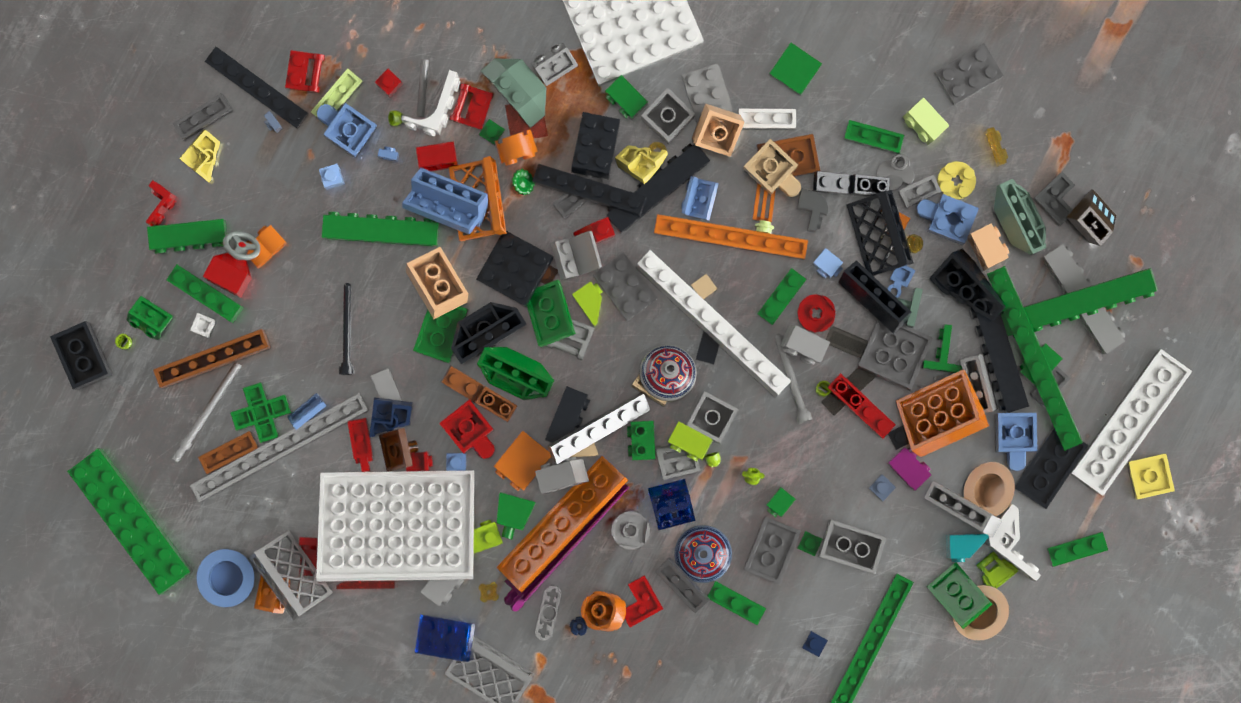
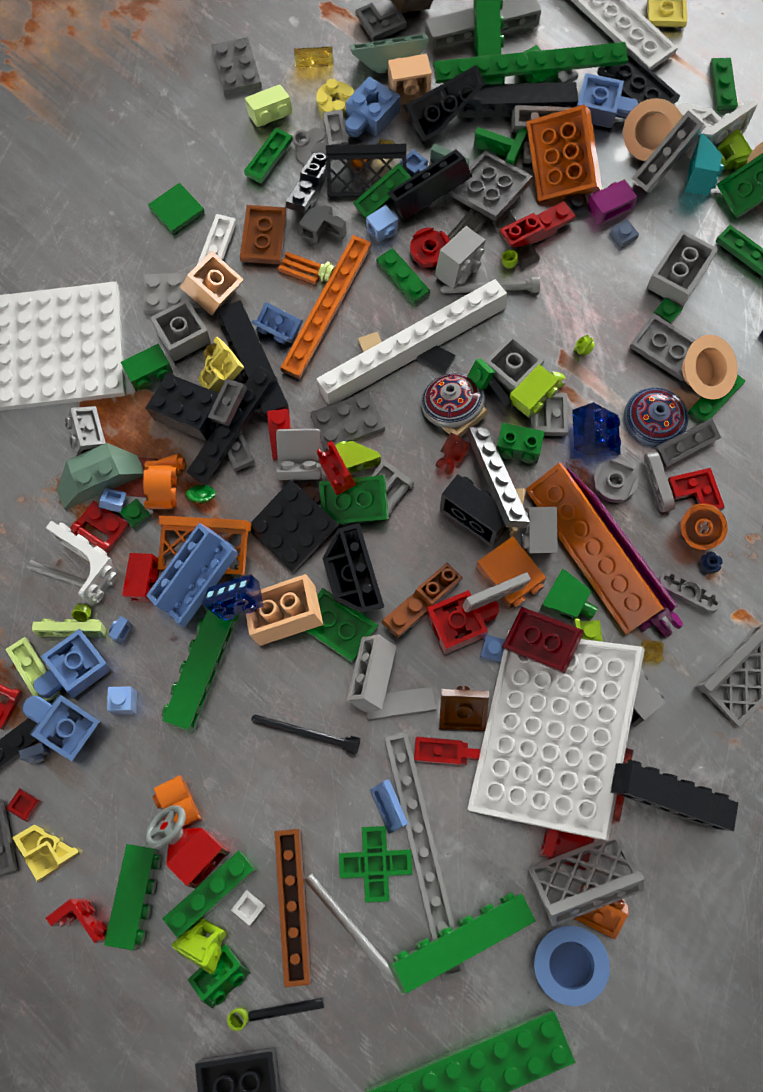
camera: 75 degrees left, 15 degrees down
dark orange plate [198,431,259,474] -> none
dark blue slope [369,397,413,437] -> none
red brick [375,69,403,98] -> none
red bracket [406,452,433,471] -> none
clear blue plate [415,615,475,662] -> none
green wedge [477,347,554,400] -> none
tan brick [743,139,801,197] -> none
green brick [766,487,796,518] -> none
none -> red tile [6,788,41,822]
none -> medium blue brick [22,694,100,762]
none -> yellowish green plate [32,619,107,638]
none -> medium blue plate [99,488,127,513]
none -> orange cone [145,453,186,475]
none -> lime piece [171,918,226,974]
none -> clear blue slope [202,574,264,620]
none -> flat silver plate [208,379,247,426]
none -> black bar [249,998,324,1022]
none -> red hinge [317,441,356,495]
none -> light grey brick [346,634,396,712]
none -> green plate [353,163,411,219]
none -> green brick [388,892,536,994]
none -> clear red plate [436,433,471,474]
none -> light grey tile [462,572,531,613]
none -> green plate [467,359,495,390]
none -> black tile [485,377,512,415]
none -> dark red tile [502,607,584,674]
none -> black brick [610,760,738,831]
none -> light grey beam [644,451,675,512]
none -> light nougat hose [682,335,738,399]

